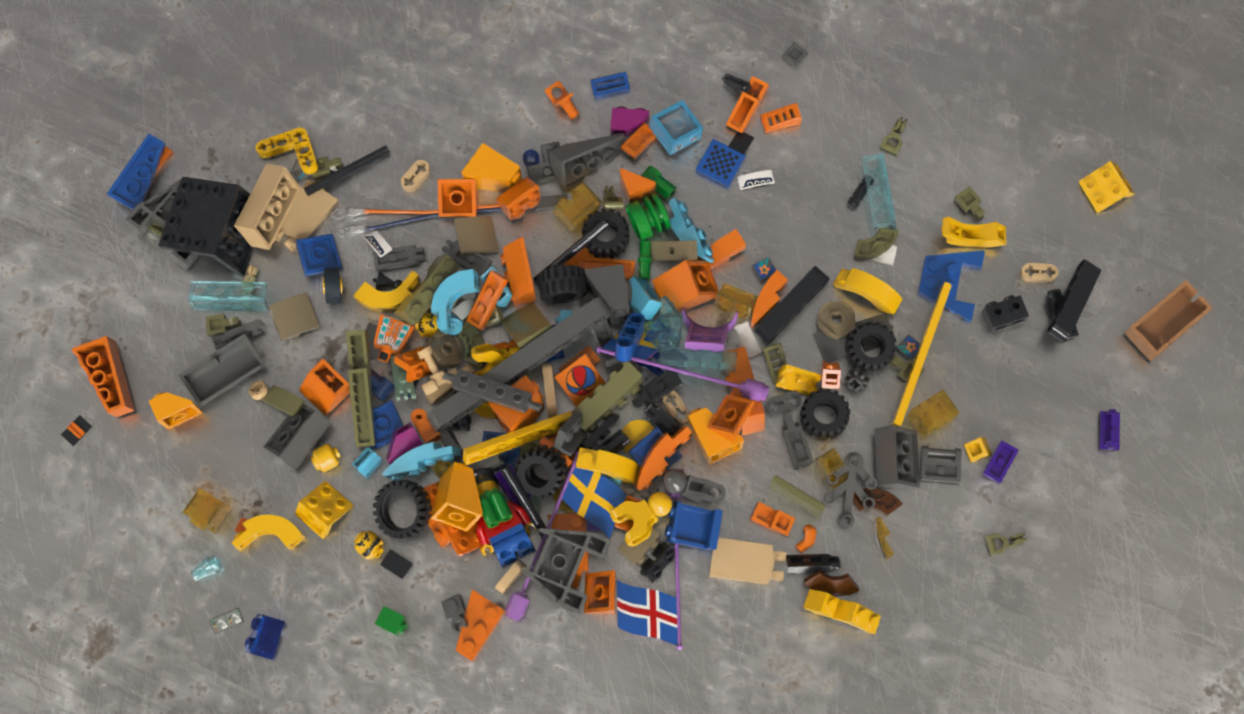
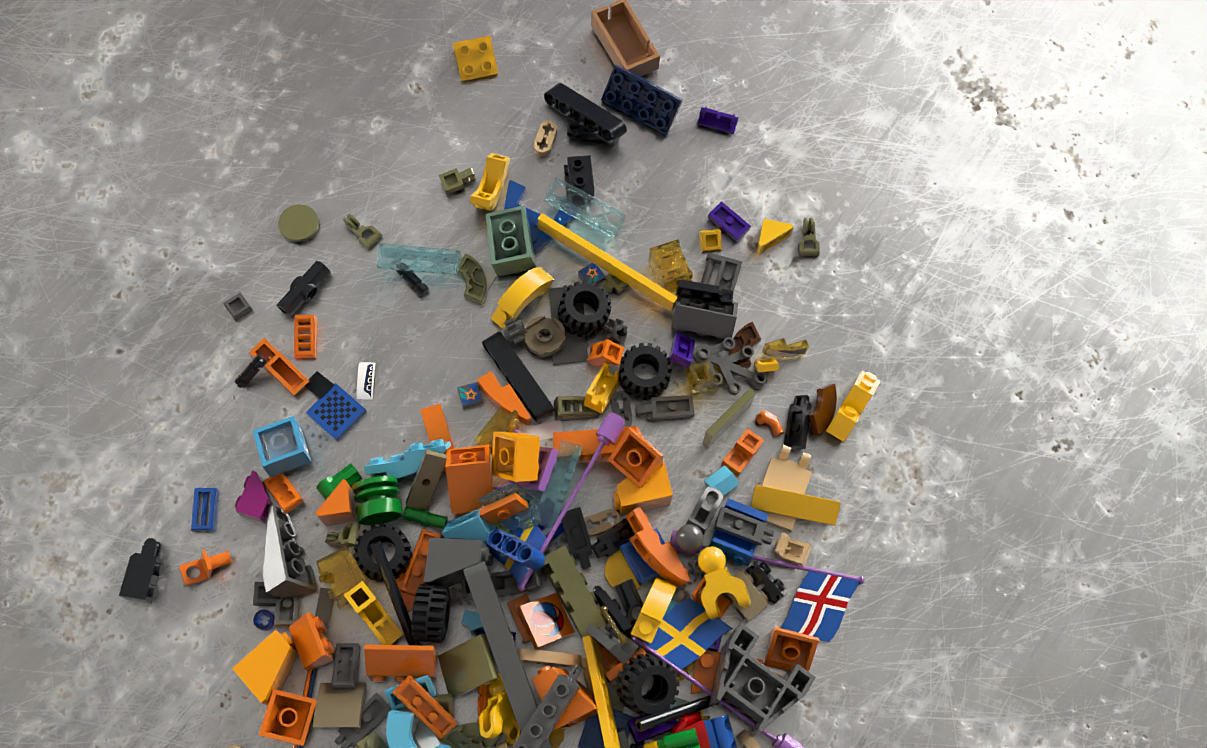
camera: 85 degrees left, 5 degrees down
none -> black hinge [119,538,164,604]
none -> black piece [276,261,331,317]
none -> olive tile [278,204,319,243]
none -> dark grey plate [331,643,360,690]
none -> yellow arch [344,581,404,645]
none -> orange plate [479,493,528,525]
none -> sand green slope [486,205,536,277]
none -> light orange slope [491,432,540,482]
none -> dark grey gear [502,318,527,344]
none -> clear light blue fence [543,177,627,238]
none -> clear yellow hinge [599,606,627,644]
none -> dark blue tile [601,65,683,135]
none -> dark purple plate [669,332,695,368]
none -> black hinge [675,279,734,305]
none -> medium azure piece [704,466,739,498]
none -> dark grey hinge [714,507,774,545]
none -> yellow slope [750,485,841,526]
none -> yellow tile [754,358,779,372]
none -> yellow slope [757,219,794,255]
none -> tan bracket [775,533,812,567]

